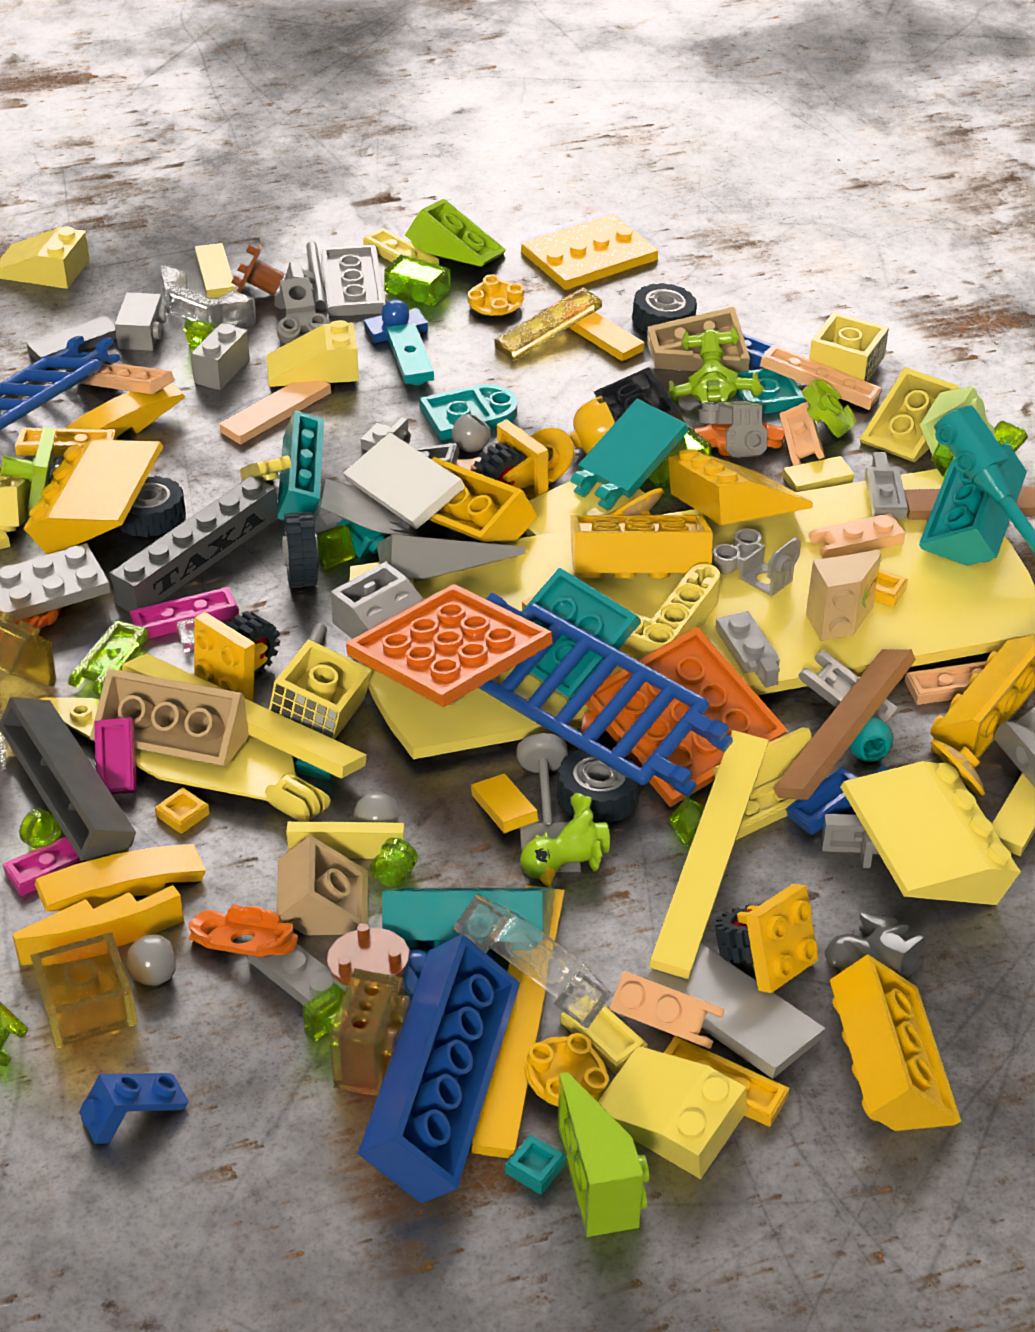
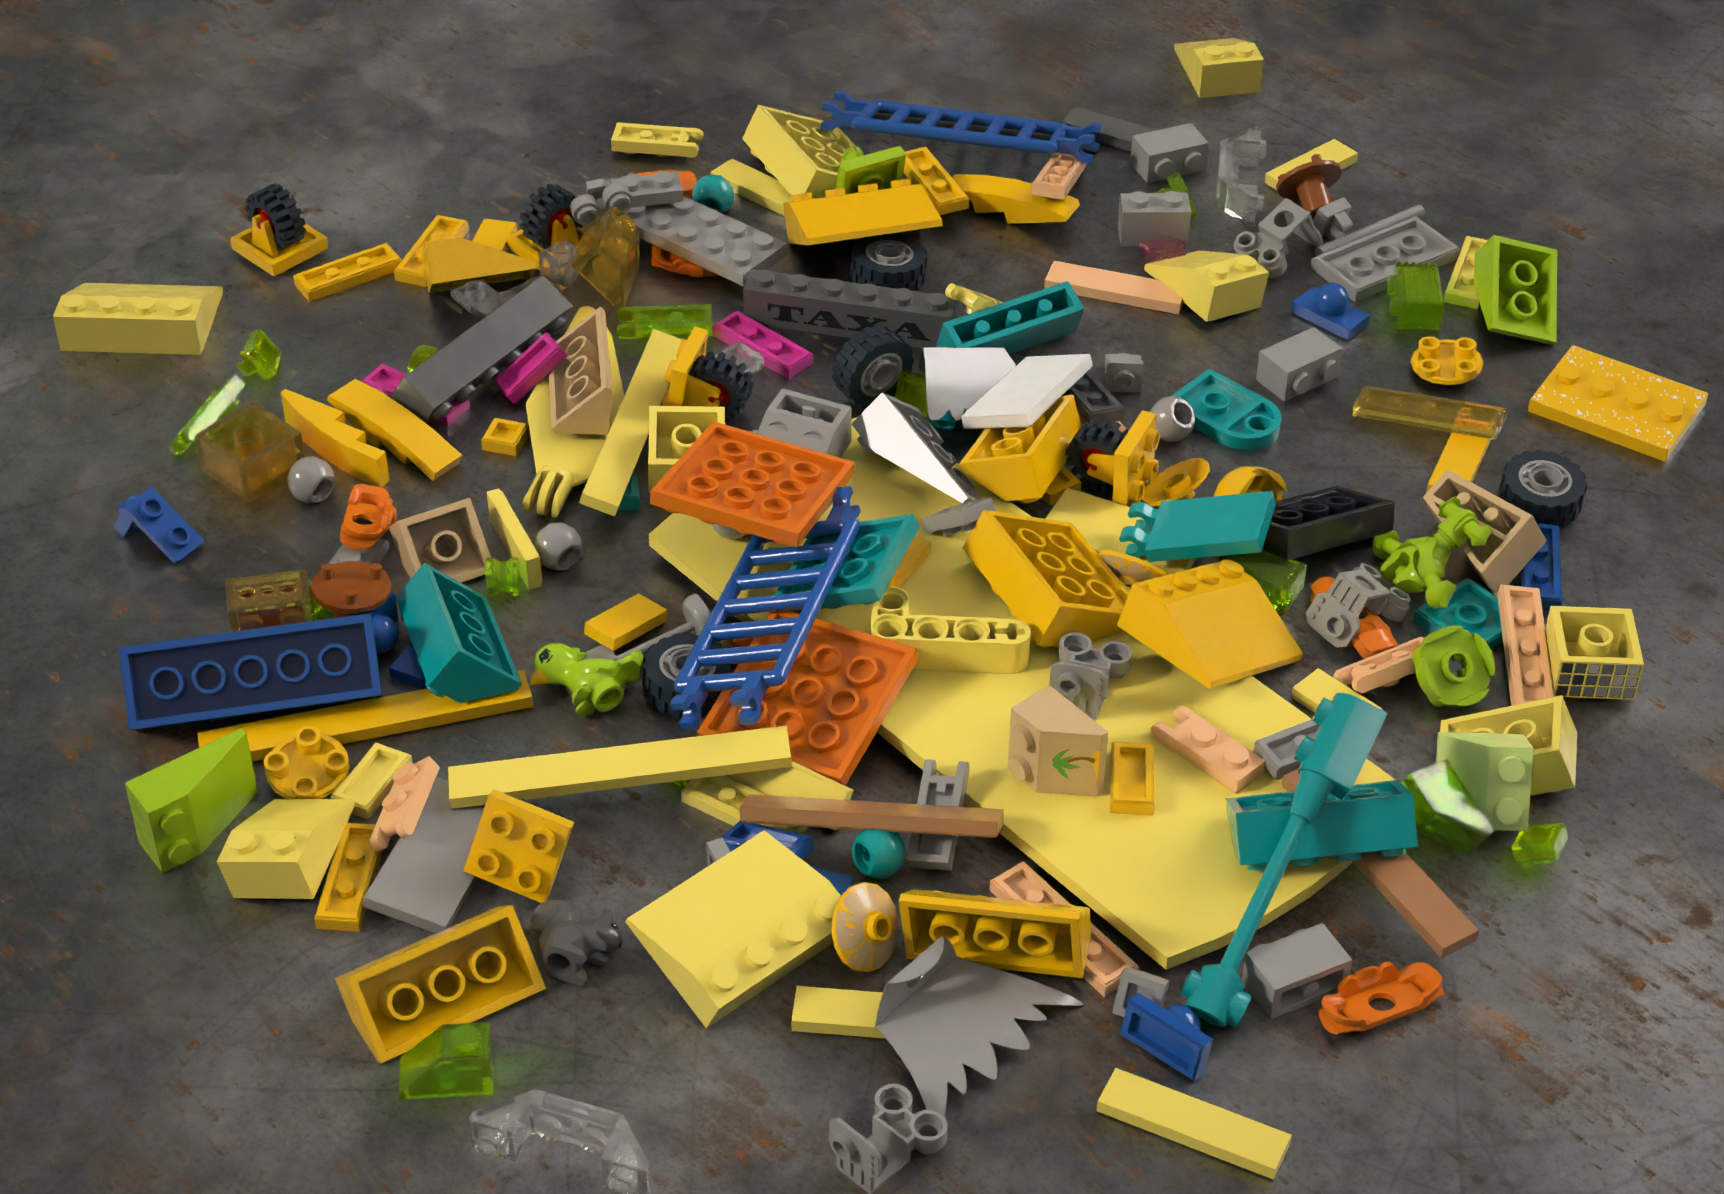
camera: 65 degrees right, 0 degrees up
tile [387,323,434,385] -> none
clear slope [453,894,612,1029] -> none
light grey hinge [715,611,780,688] -> none
none -> clear neon green slope [398,1022,494,1100]
none -> light grey plate [921,497,996,536]
none -> clear pink tile [1140,236,1186,262]
none -> light grey brick [1256,327,1343,402]

